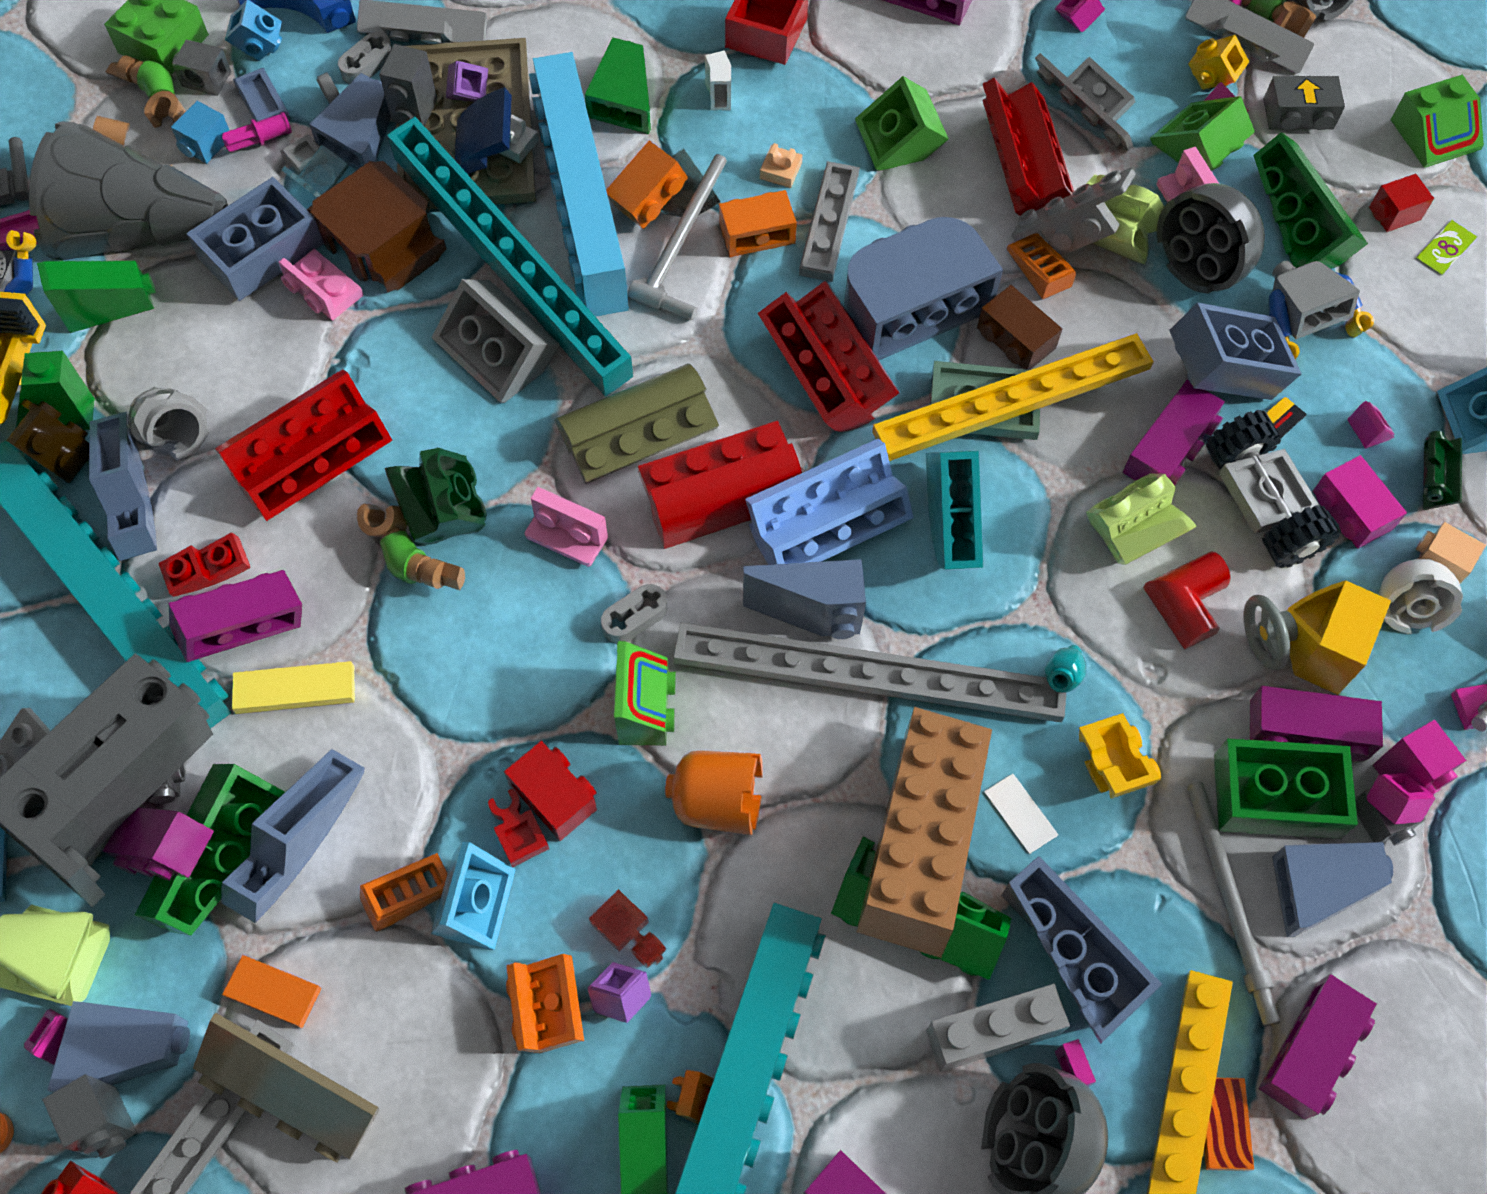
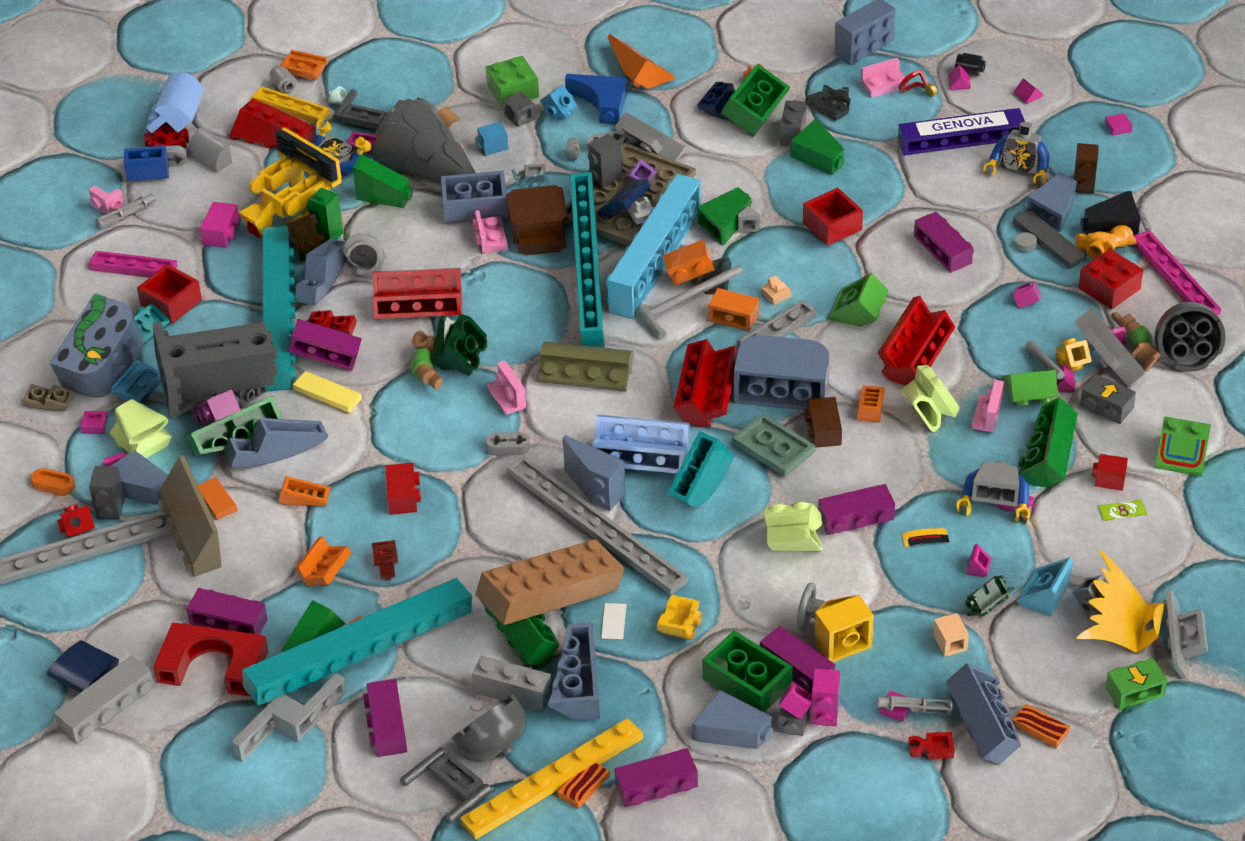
camera: 40 degrees right, 20 degrees down
medium nougat piece [105,55,186,128] -> none
dark pink axle [222,112,292,152] -> none
sand blue tile [233,68,291,122] -> none
sand blue slope [309,73,391,170] -> none
light grey slope [431,279,559,403] -> none
medium azure slope [431,842,516,950] -> none
red plate [488,789,549,868] -> none
medium lavender slope [588,962,651,1023] -> none
bright green slope [614,641,676,746] -> none
red brick [638,420,802,549] -> none
orange cylinder [665,750,763,835] -> none
white piece [705,50,731,110] -> none
yellow plate [872,333,1154,461] -> none
light grey bracket [1011,167,1136,256] -> none
light grey bracket [1035,53,1136,151] -> none
teal plant [1045,645,1086,693] -> none
dark pink tile [1054,1039,1096,1087] -> none
red brick [1143,551,1231,650] -> none
dark grey cylinder [1157,183,1265,294] -> none
sand blue brick [1169,302,1302,400] -> none
light grey bar [1187,782,1280,1027] -> none
plate [1206,410,1340,568] -> none
dark pink brick [1313,455,1407,549] -> none
white cylinder [1379,559,1463,634] -> none
none -> light grey slope [738,206,760,233]
none -> light grey bar [1025,341,1065,380]

